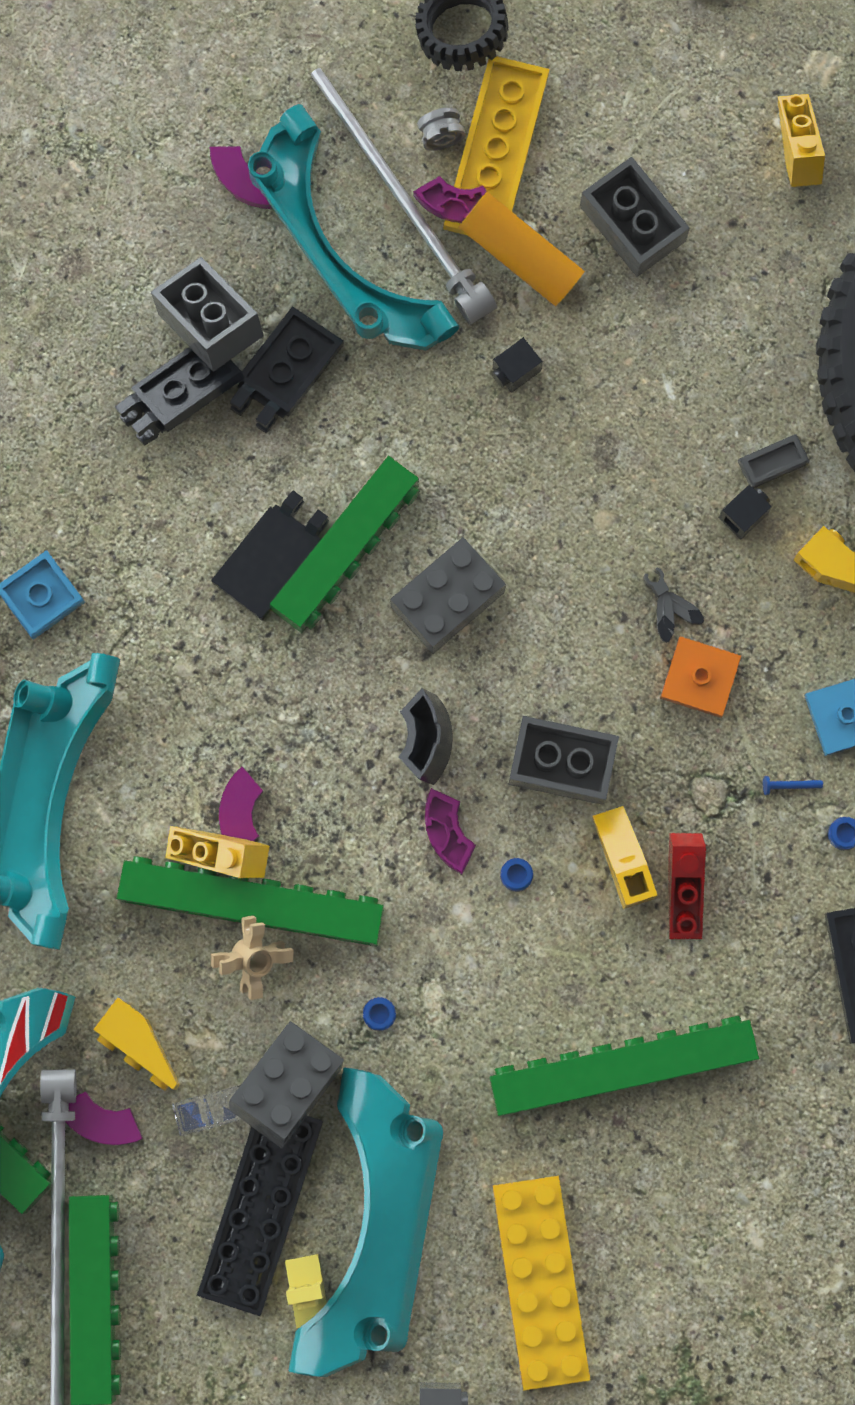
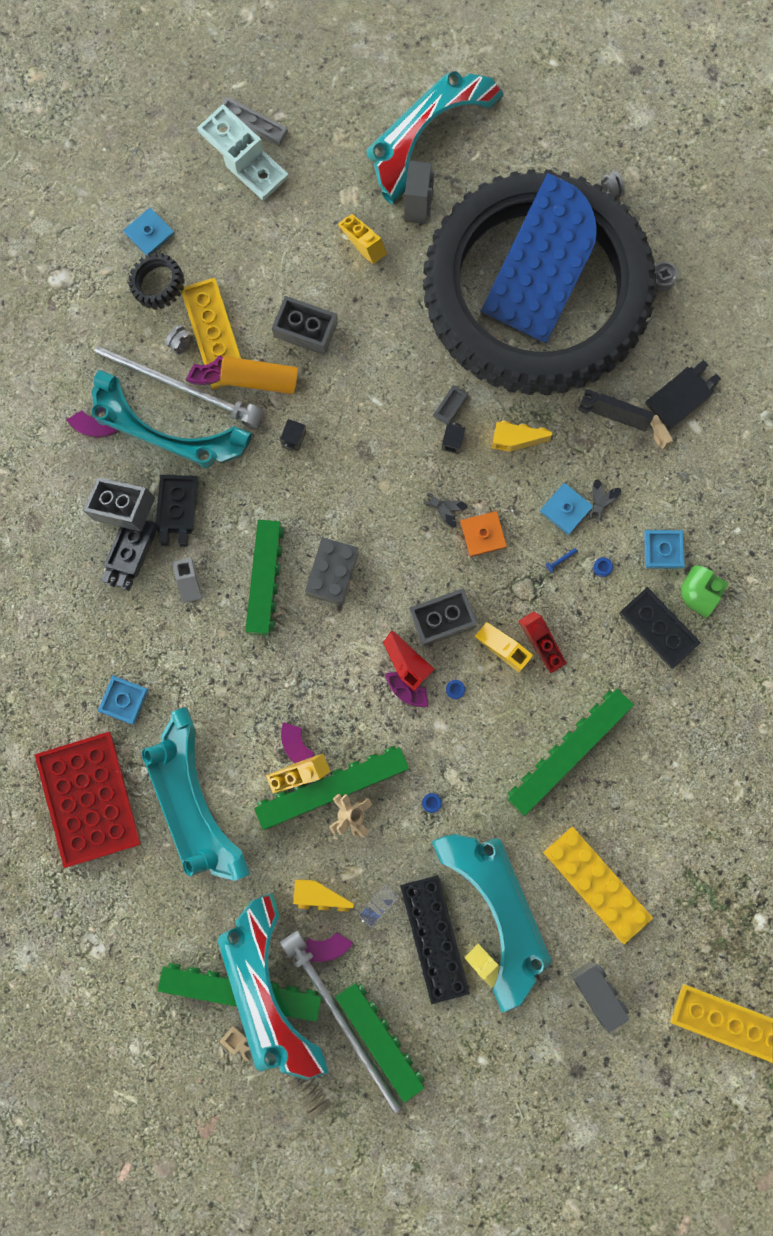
camera: 30 degrees left, 0 degrees up
black tile [211,490,330,621] -> none
dark grey brick [229,1021,344,1149] -> none
black brick [399,688,453,785] -> none
none -> light grey slope [173,558,202,603]
none -> red slope [383,630,435,691]

